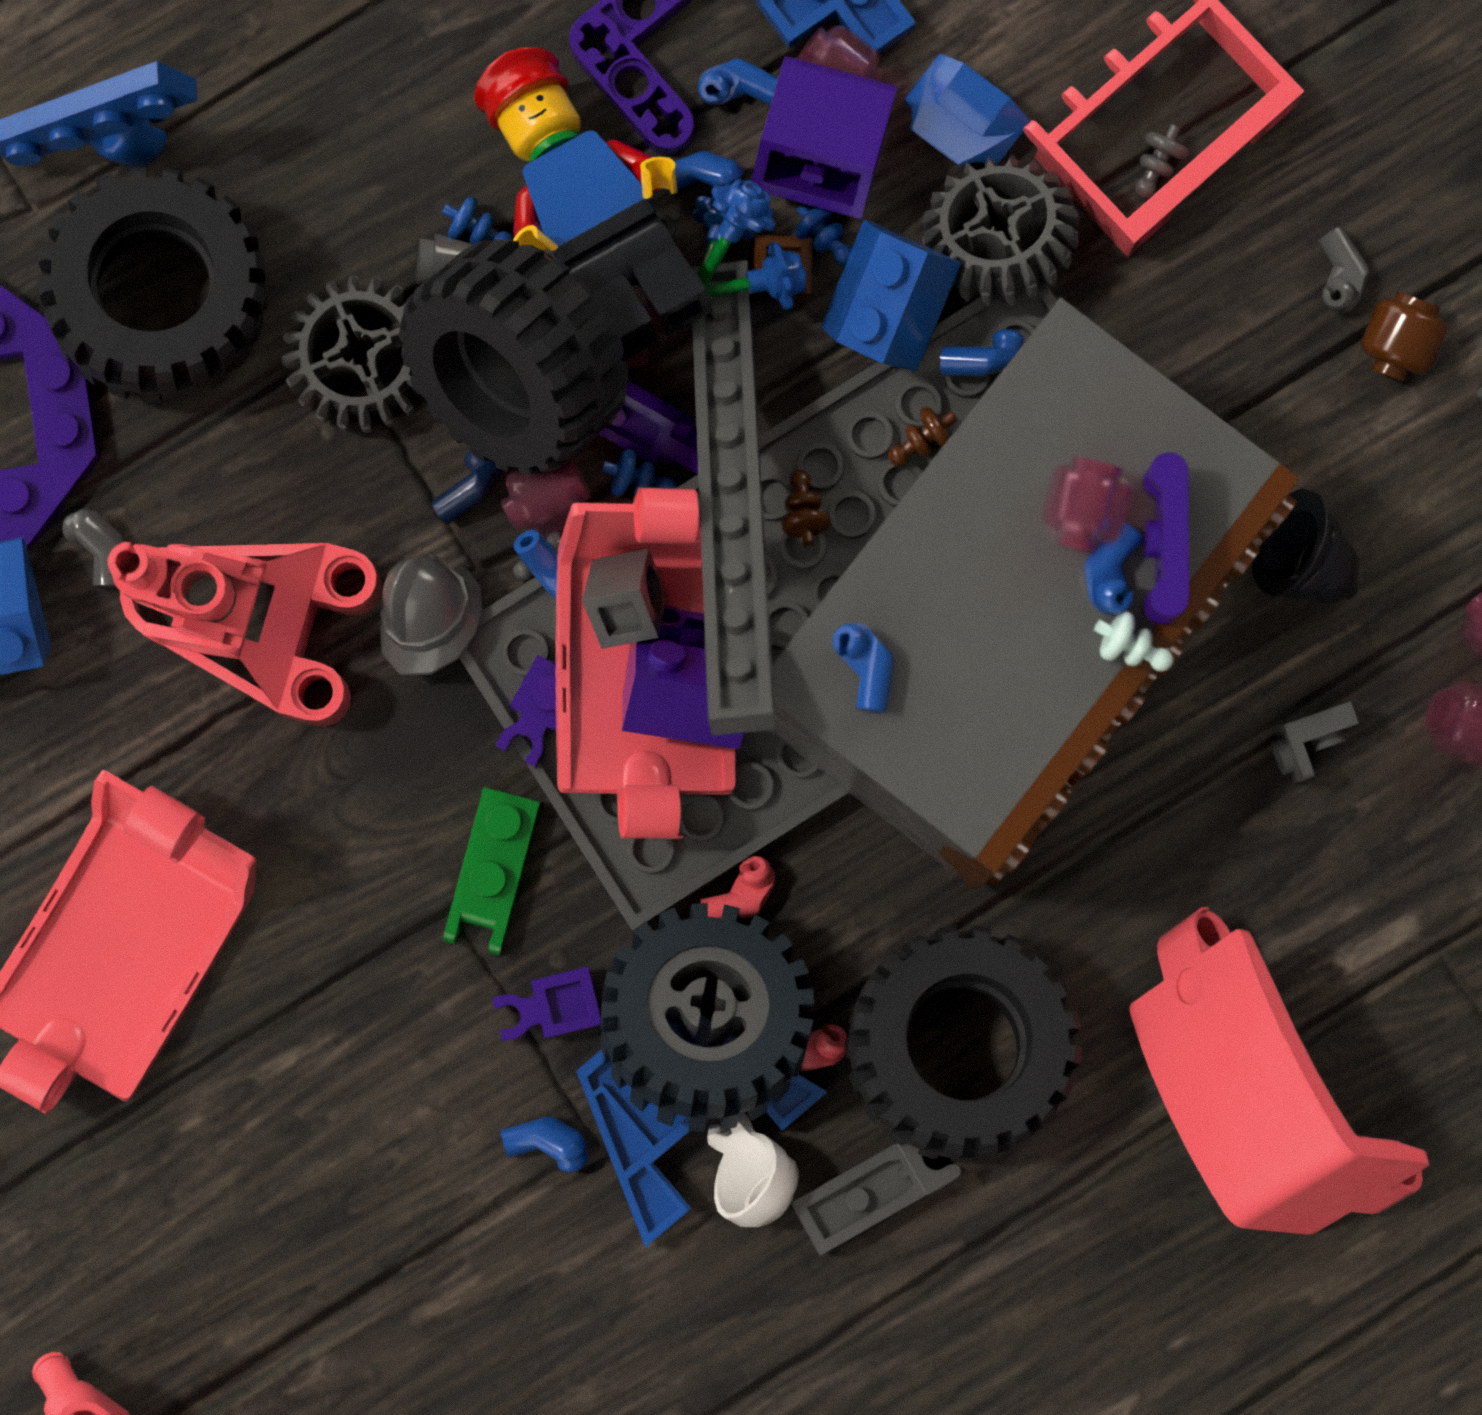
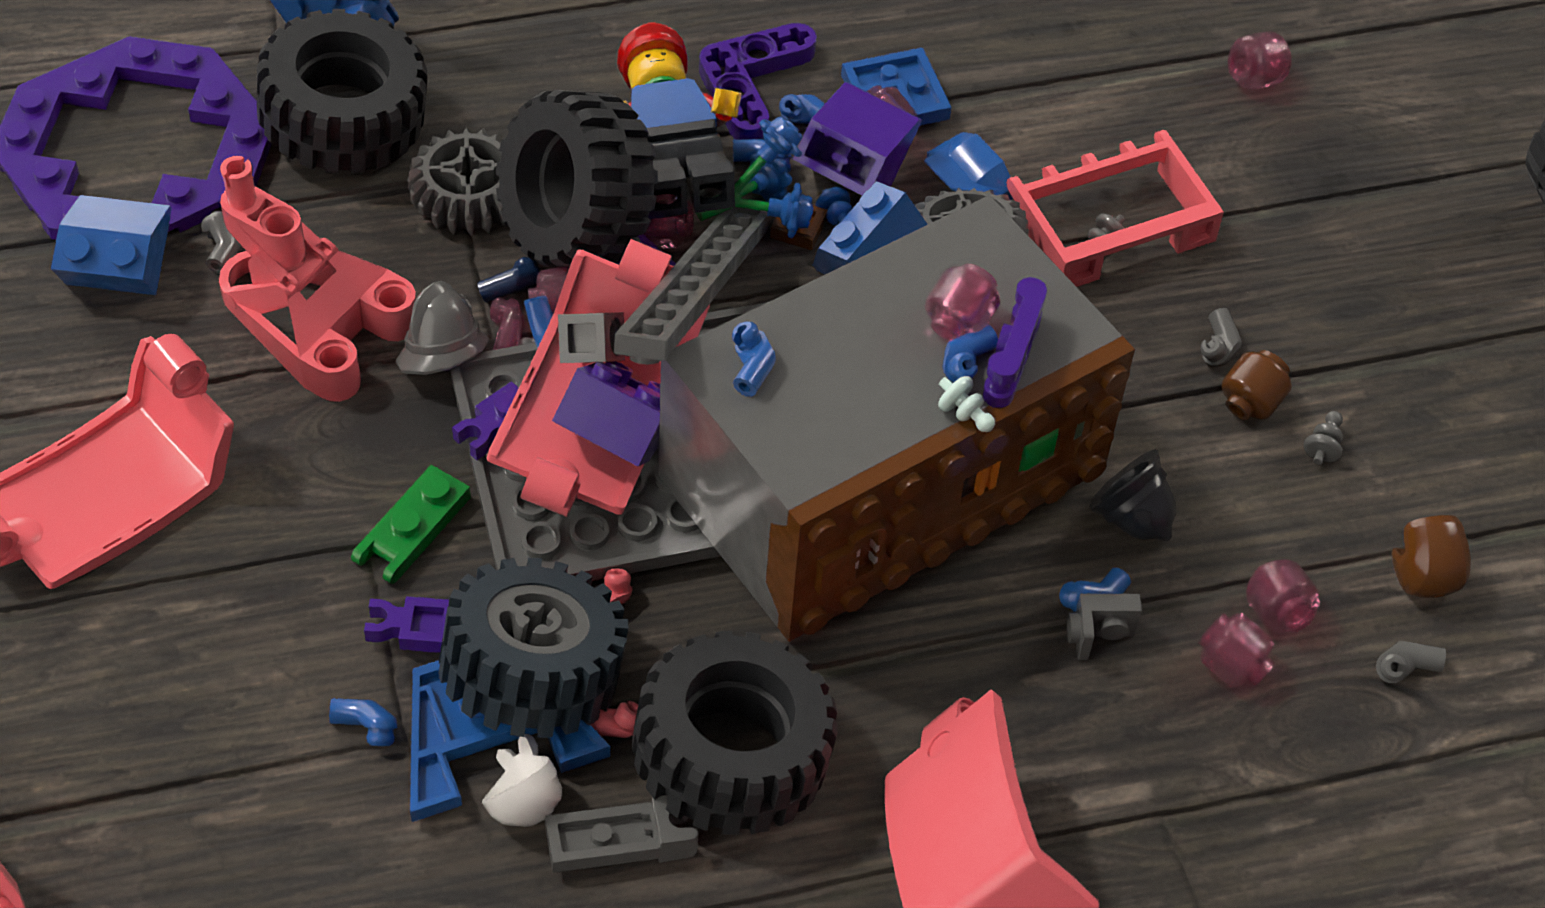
camera: 15 degrees right, 30 degrees down
none -> clear pink arm [489,298,524,350]
none -> blue arm [1059,568,1131,611]

